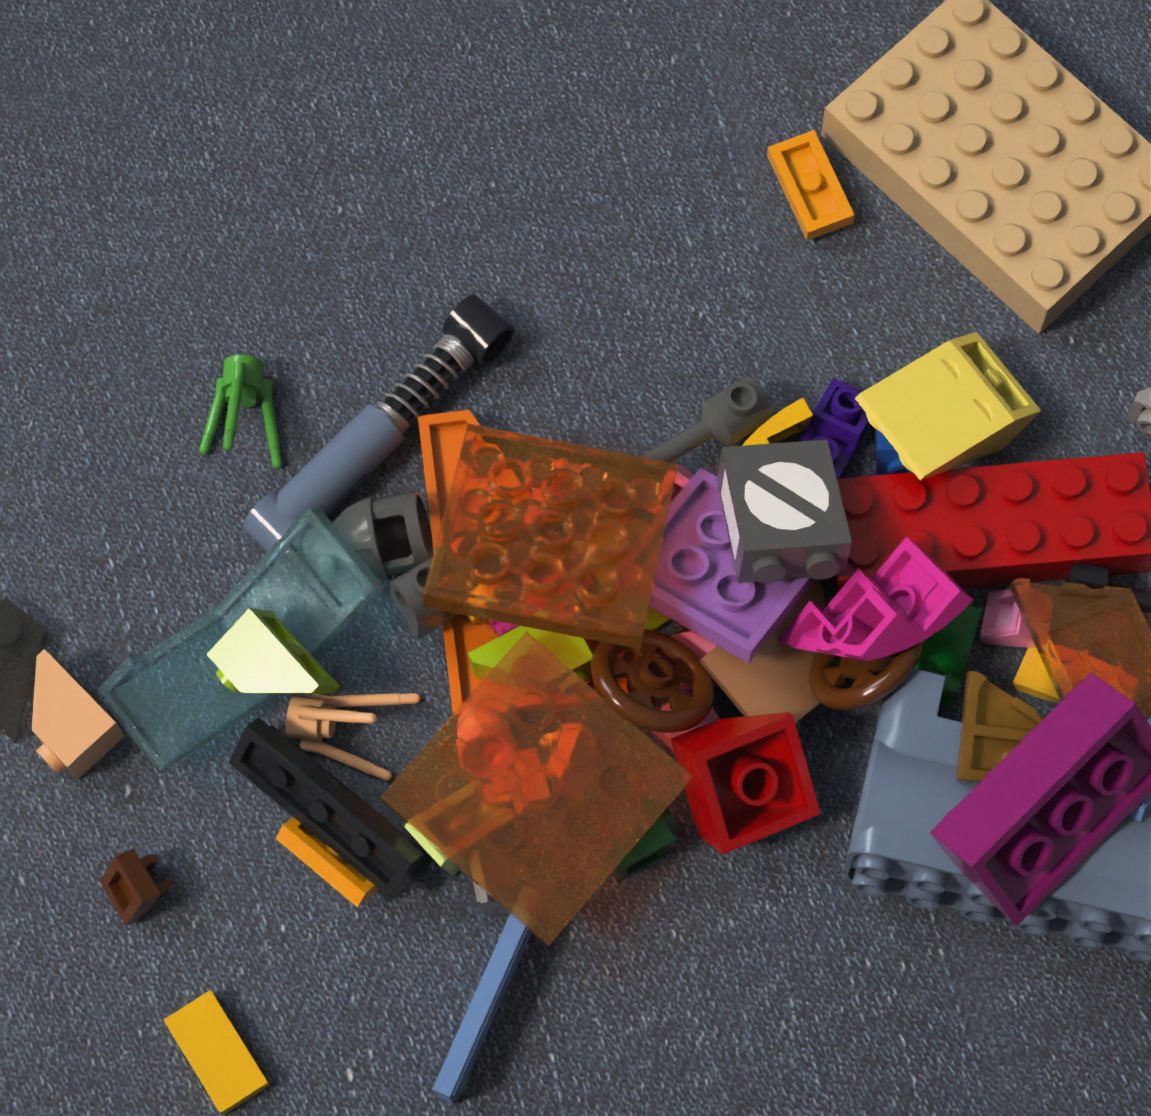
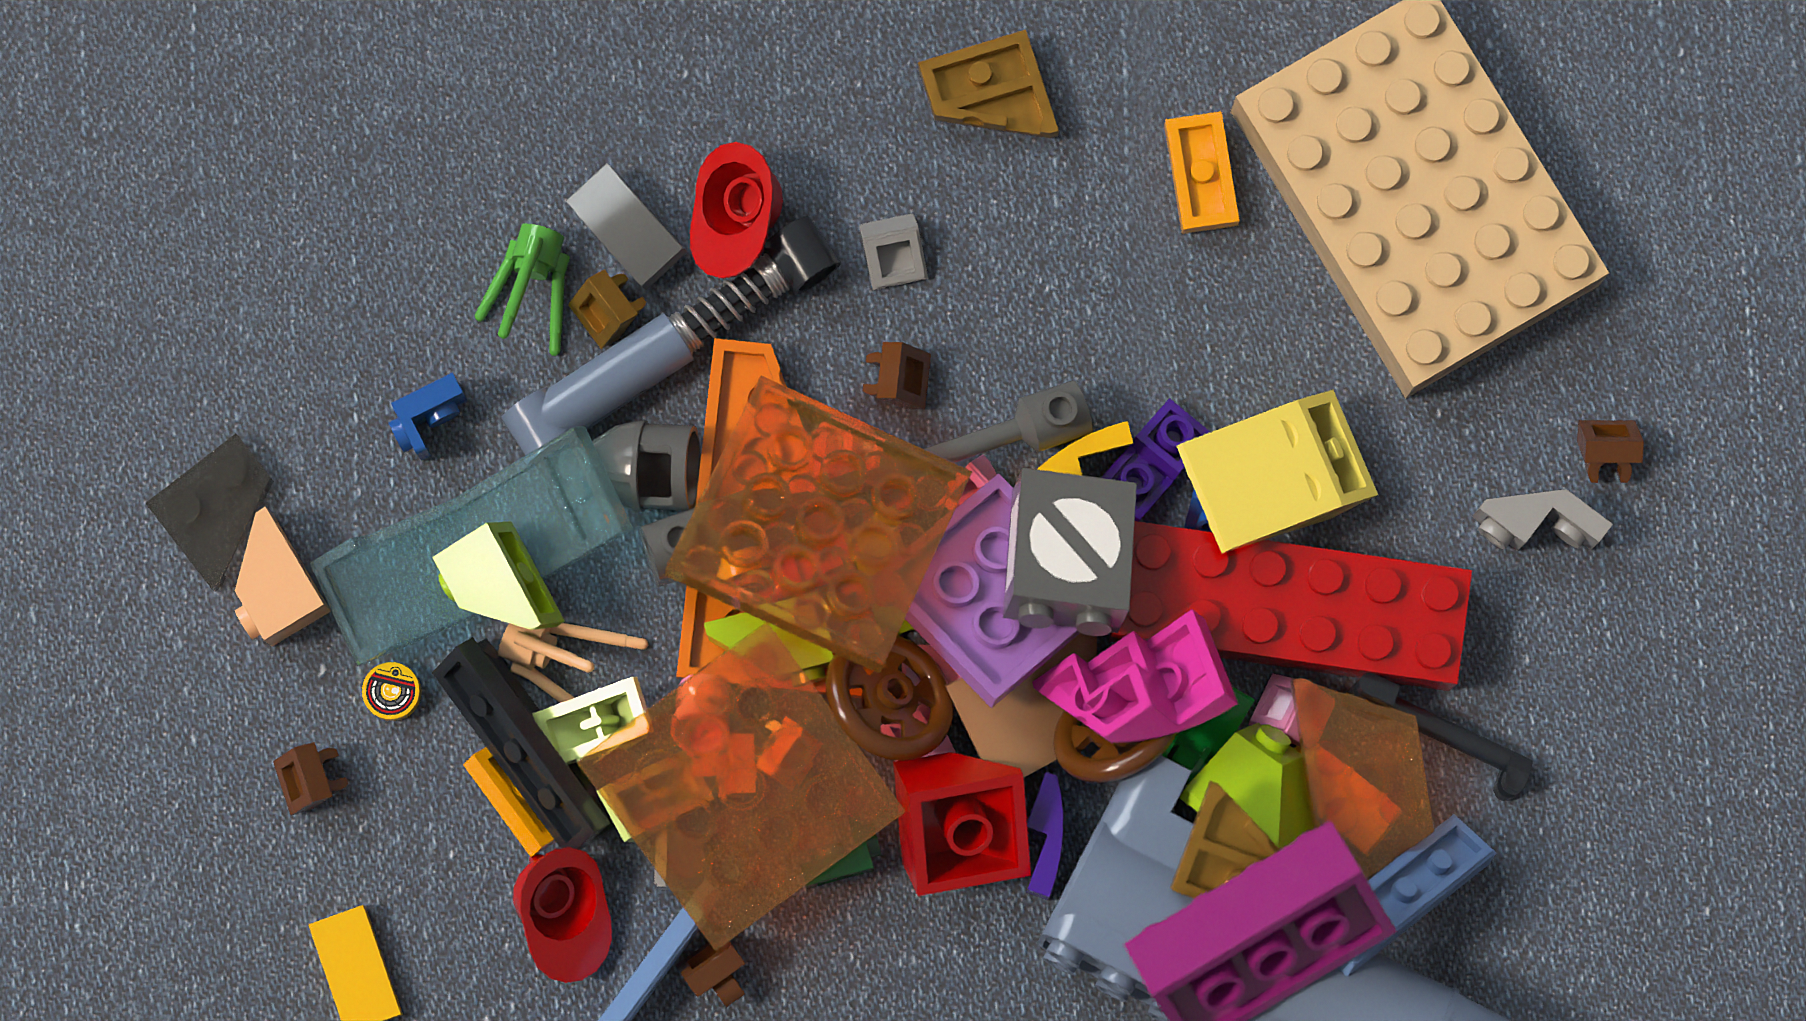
camera: 10 degrees right, 10 degrees up
none -> tile [362,662,422,721]
none -> blue bracket [388,372,468,461]
none -> red piece [513,847,612,983]
none -> yellowish green slope [533,677,654,765]
none -> dark grey slope [566,163,687,290]
none -> pearl gold tile [568,269,646,349]
none -> reddish brown tile [676,932,745,1008]
none -> red piece [690,142,783,279]
none -> light grey slope [859,214,928,290]
none -> reddish brown tile [862,342,931,409]
none -> pearl gold wing [918,29,1059,138]
none -> dark purple slope [1026,772,1063,901]
none -> lime slope [1179,722,1319,850]

